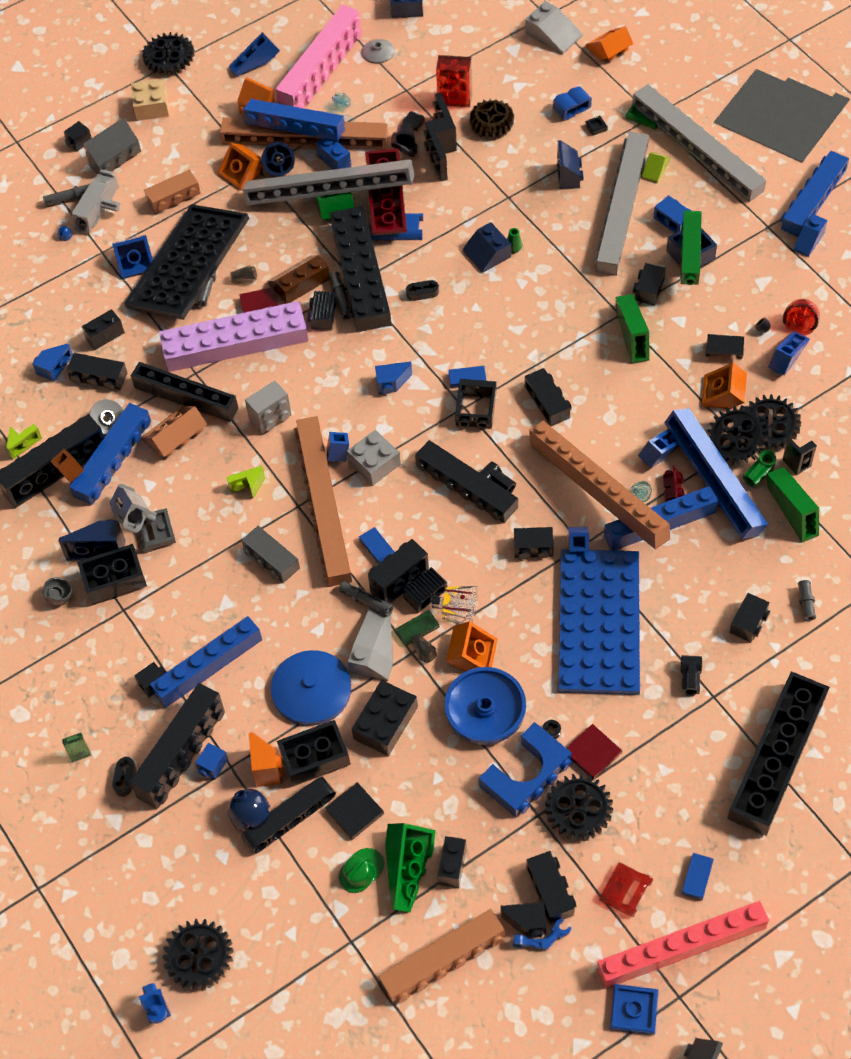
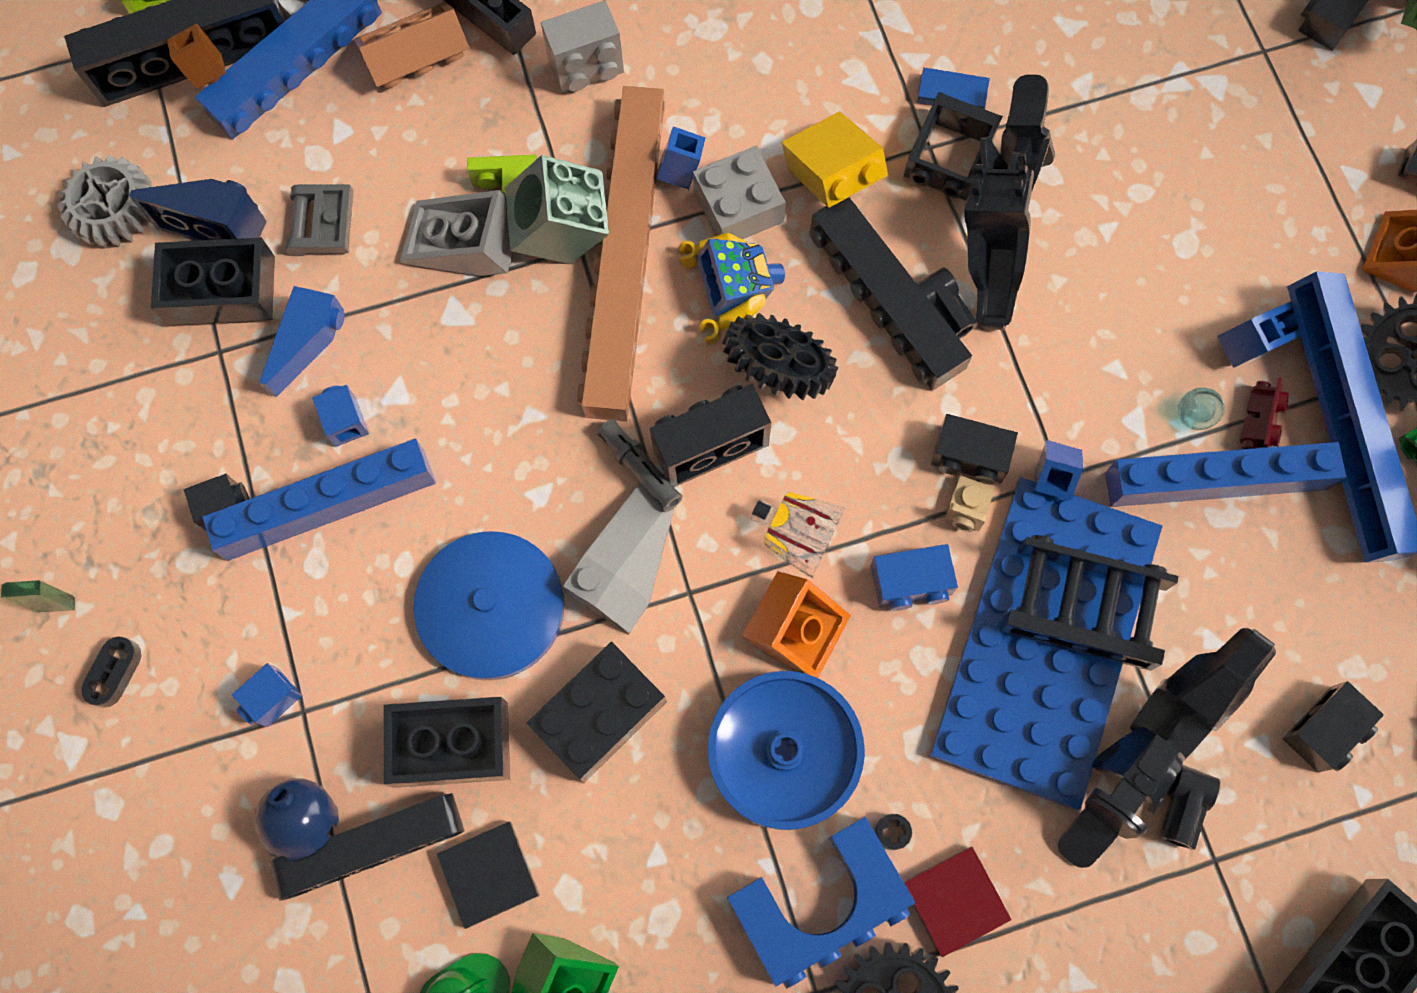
camera: 15 degrees right, 15 degrees up
dark grey hair [42,577,73,606] -> none
light grey piece [110,484,157,533] -> none
black brick [130,683,225,809] -> none
dark grey brick [242,525,300,583] -> none
orange slope [249,732,284,787] -> none
blue tile [359,527,395,564] -> none
blue slope [375,361,412,394] -> none
clear green tile [395,610,440,646] -> none
black brick [402,567,448,613] -> none
clear smoke cone [411,634,437,663] -> none
black brick [525,368,572,426] -> none
nougat brick [529,421,670,550] -> none
green slope [615,294,650,363] -> none
none -> light grey gear [57,155,152,248]
none -> blue slope [259,286,345,397]
none -> blue brick [312,384,369,447]
none -> light grey slope [400,190,513,276]
none -> sand green brick [505,155,609,264]
none -> torso [679,233,785,345]
none -> black gear [722,313,838,400]
none -> yellow brick [781,111,888,208]
none -> blue brick [870,544,958,611]
none -> tan bracket [944,475,995,532]
none -> black piece [964,74,1055,330]
none -> black fence [1000,535,1179,671]
none -> black piece [1058,628,1276,868]

